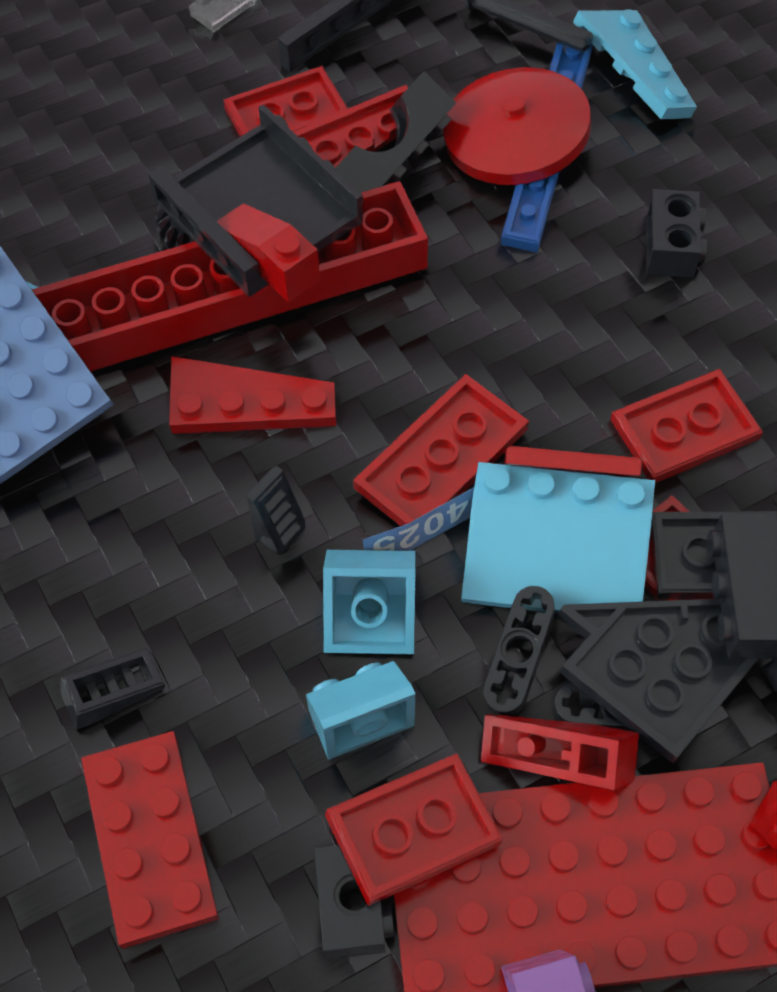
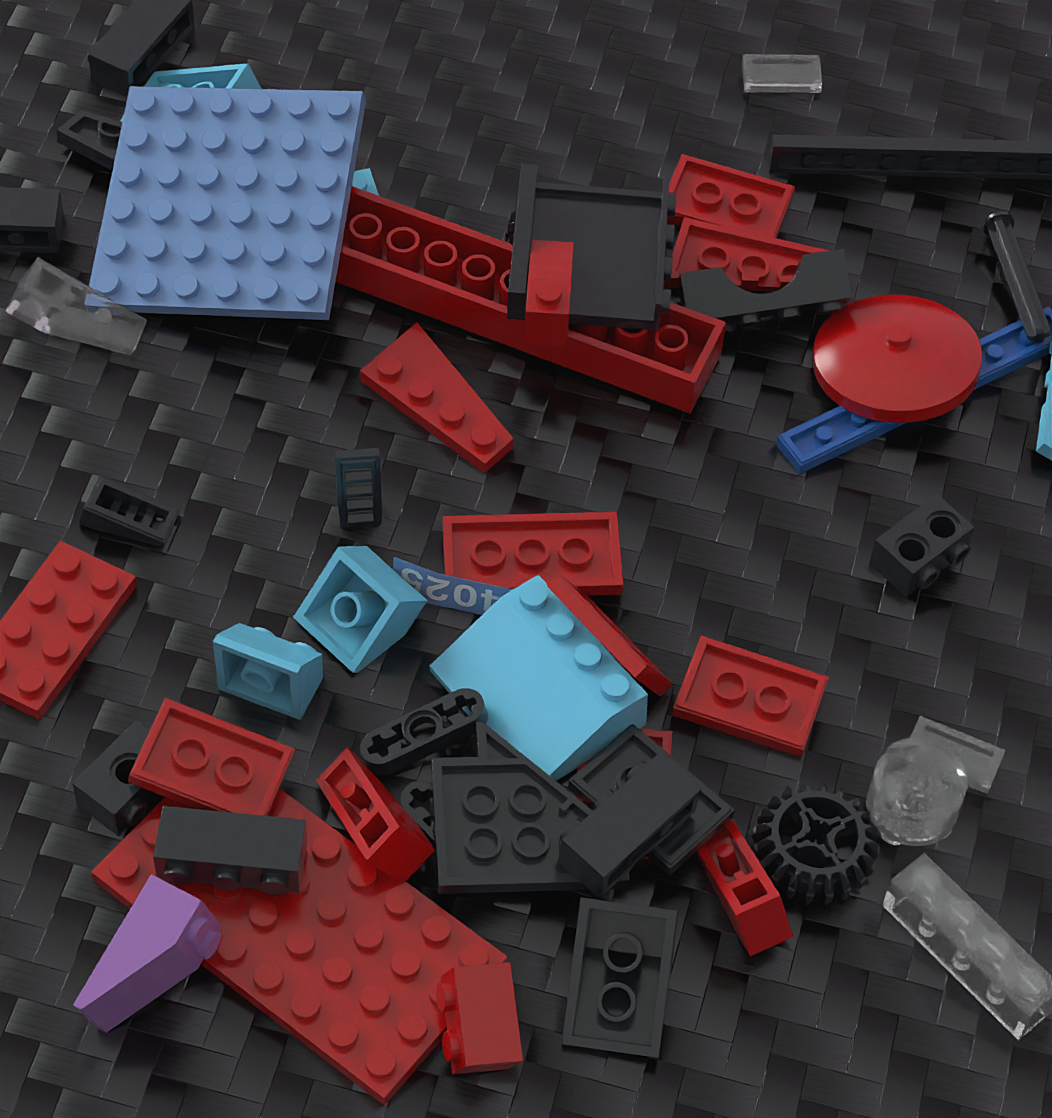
camera: 40 degrees right, 5 degrees down
none -> black brick [153,806,307,895]

